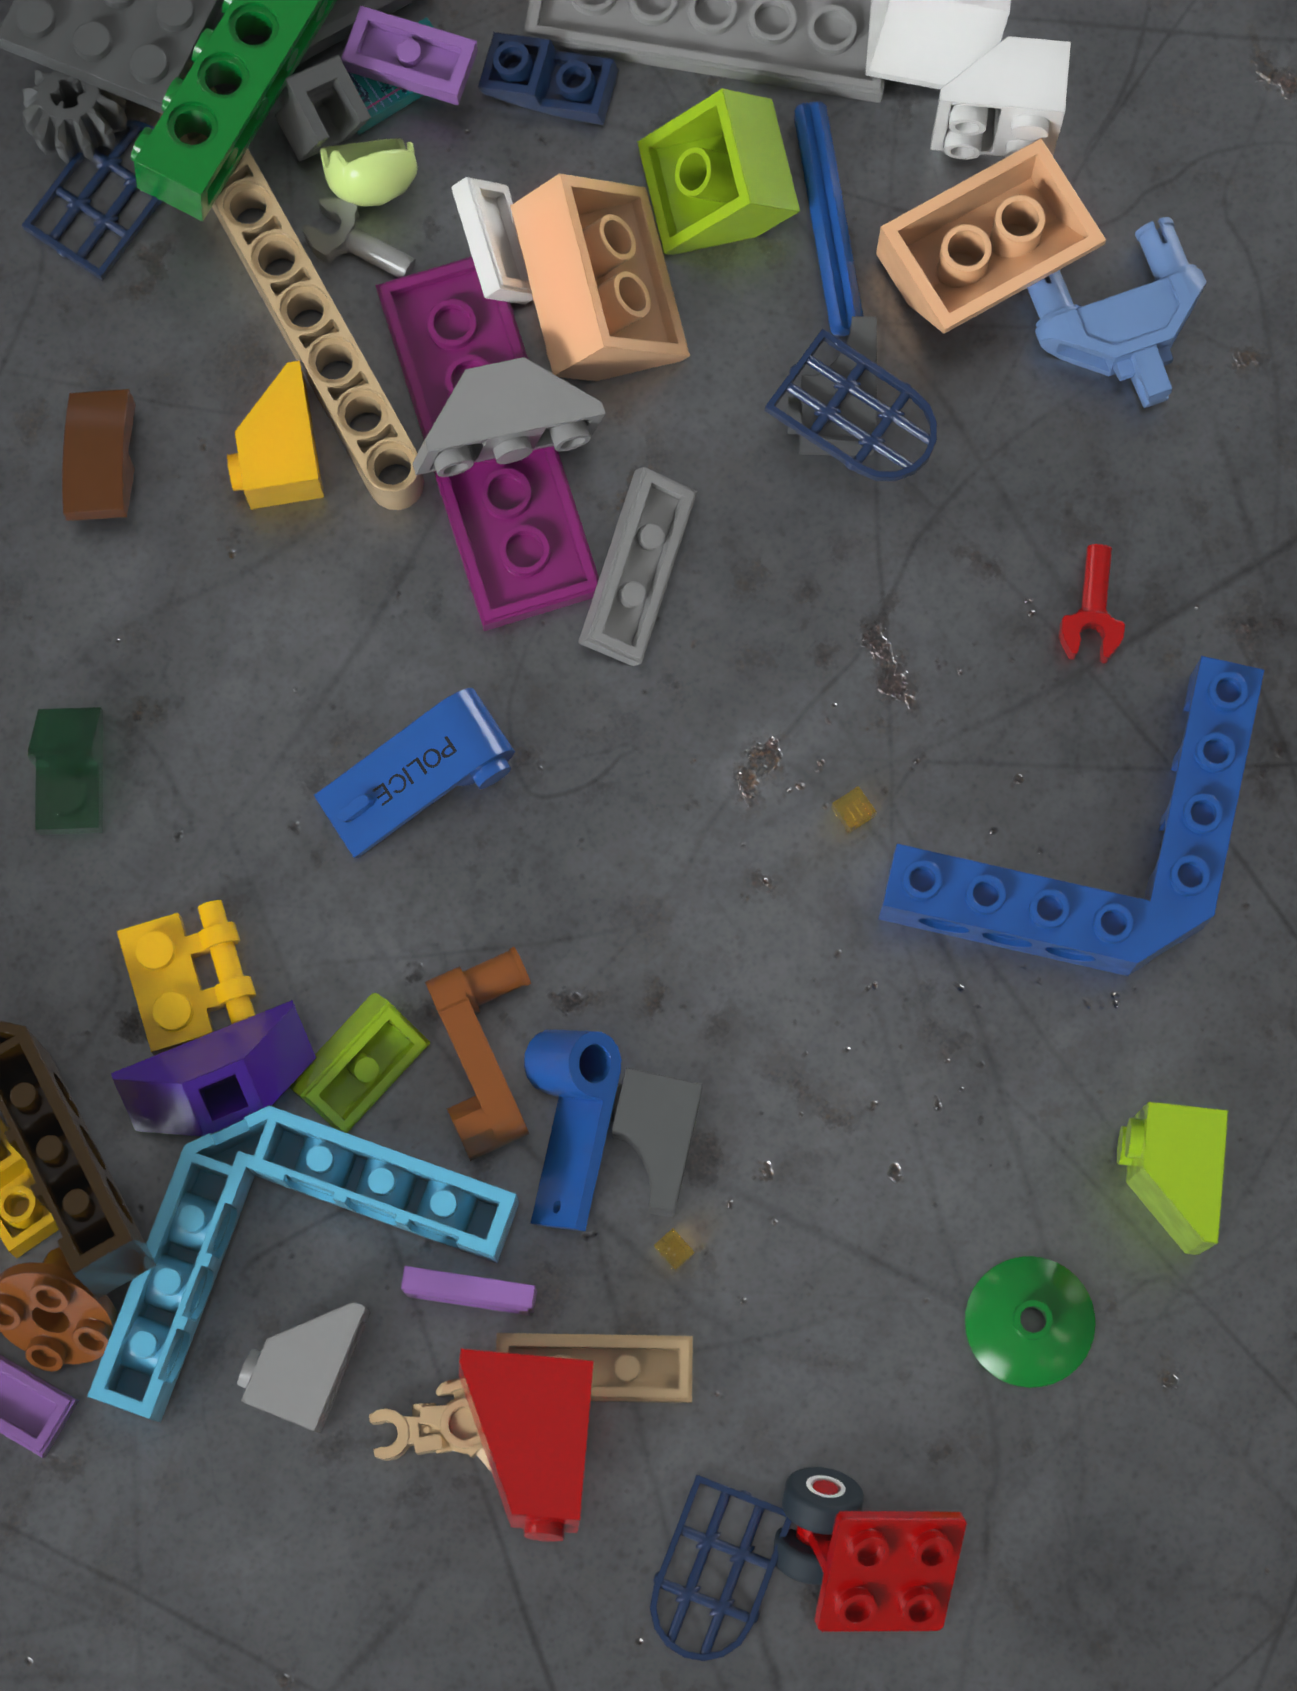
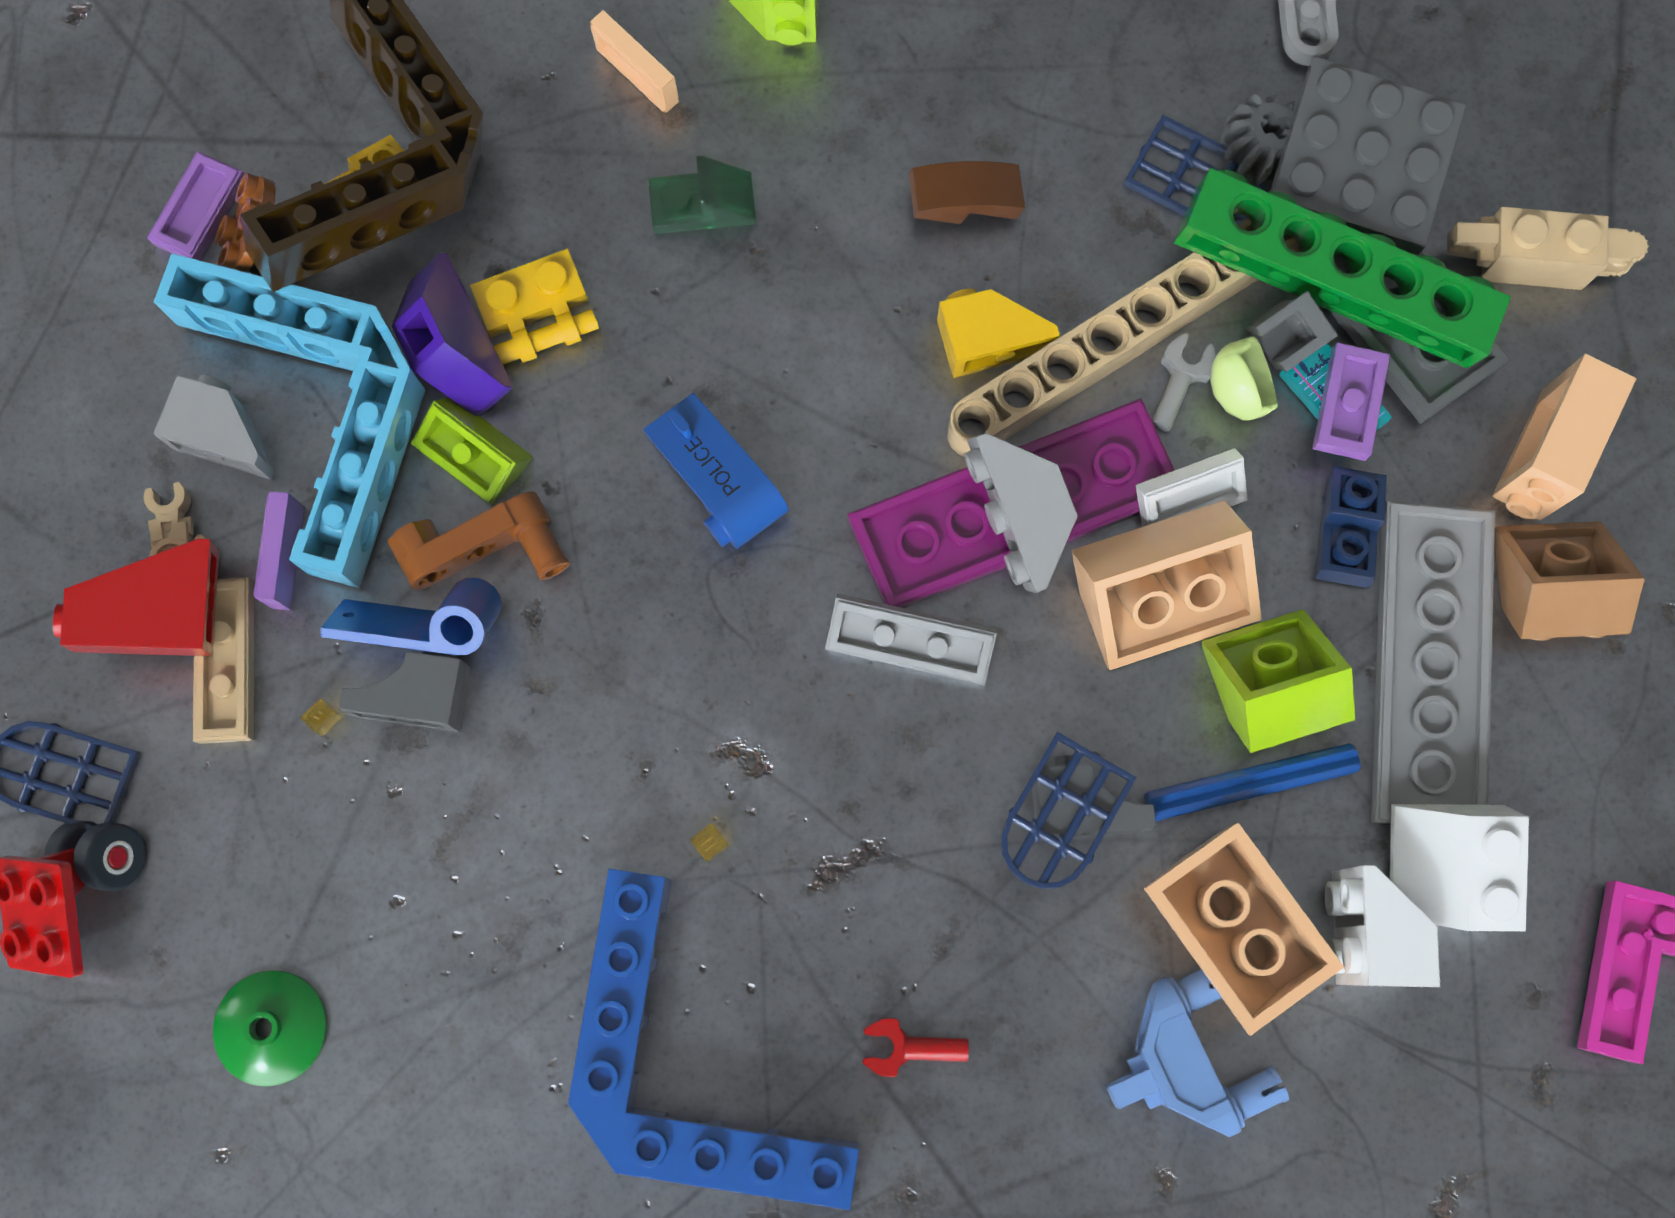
camera: 85 degrees right, 0 degrees up
lime slope [1117,1102,1228,1255] -> none

